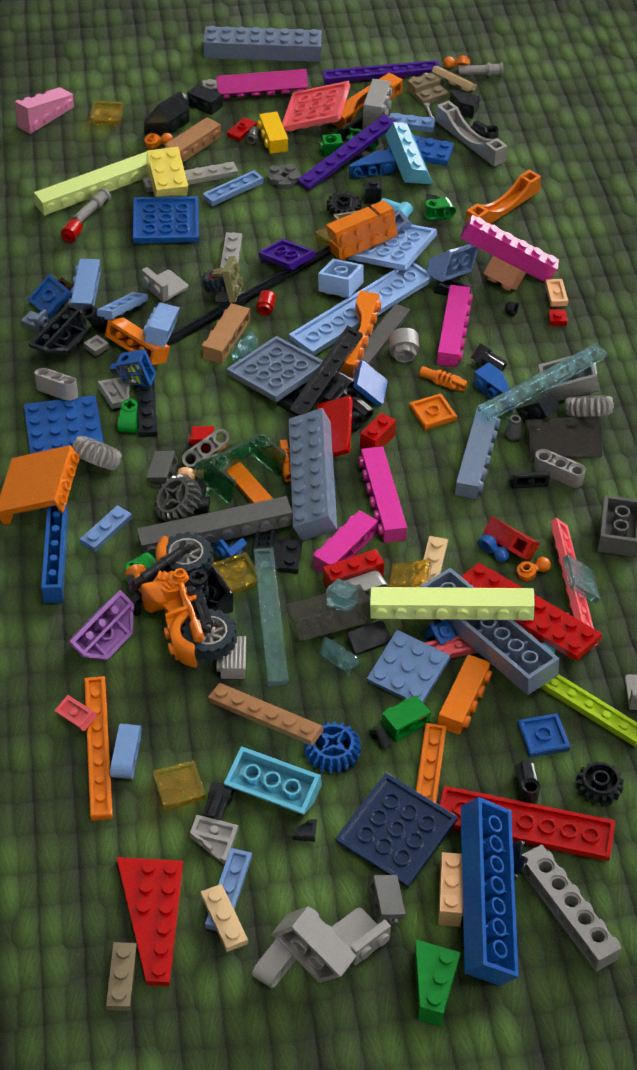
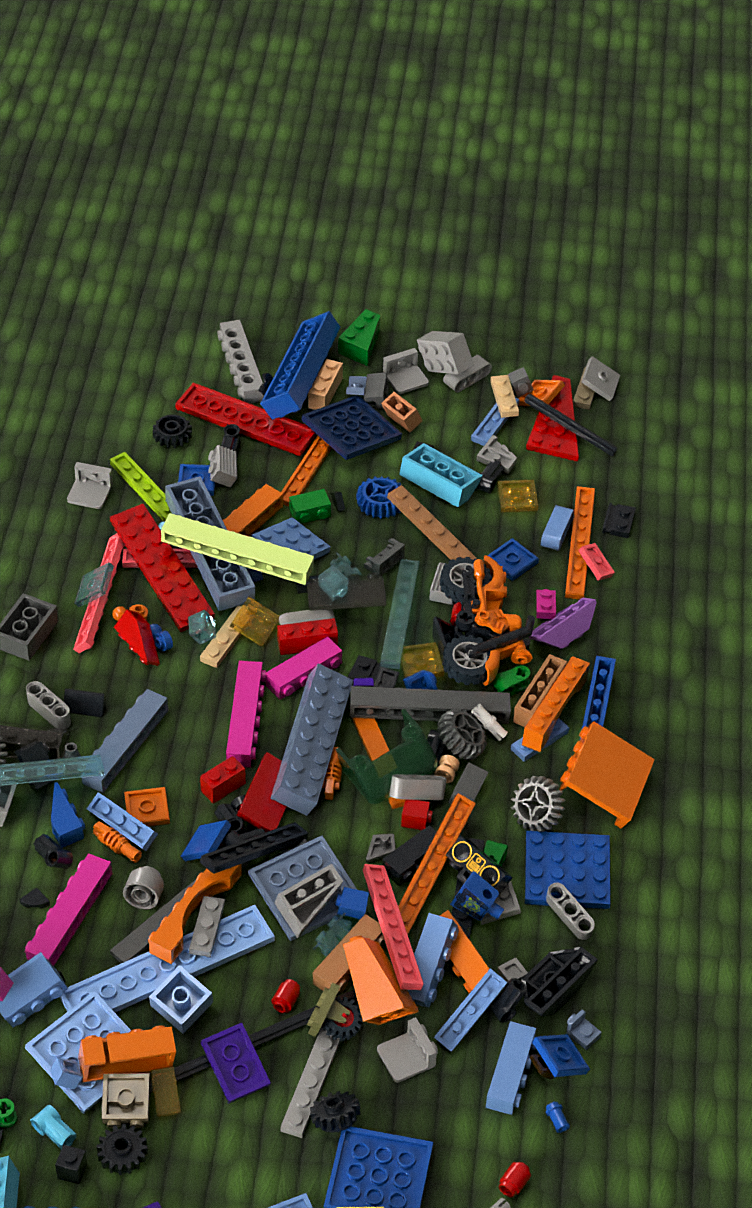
camera: 165 degrees left, 0 degrees up
none -> black tile [19,887,50,909]
none -> medium blue plate [87,792,158,851]
none -> clear light blue brick [188,609,216,645]
none -> light grey plate [189,896,225,957]
none -> light grey brick [208,445,237,487]
none -> light grey wedge [275,864,343,938]
none -> black gear [310,1091,361,1132]
none -> blue brick [335,887,369,919]
none -> orange slope [343,936,419,1025]
none -> sand blue bracket [346,376,367,395]
none -> dark purple tile [353,678,374,687]
none -> coral plate [362,864,424,990]
none -> dark grey hinge [364,538,405,577]
none -> flat silver piece [366,834,396,863]
none -> nougat brick [381,392,422,433]
none -> black piece [383,825,436,885]
none -> orange tile [398,793,476,935]
none -> black piece [446,835,513,896]
none -> white pin [471,704,508,741]
none -> blue tile [487,538,539,581]
none -> dark grey brick [508,367,534,397]
none -> medium nougat brick [513,654,567,727]
none -> orange tile [518,380,565,406]
none -> orange arch [522,656,590,752]
none -> black axle [524,394,617,456]
none -> dark pink plate [536,589,556,619]
none -> blue pin [546,1102,570,1133]
none -> light grey plate [581,356,620,401]
none -> black plate [602,503,636,538]

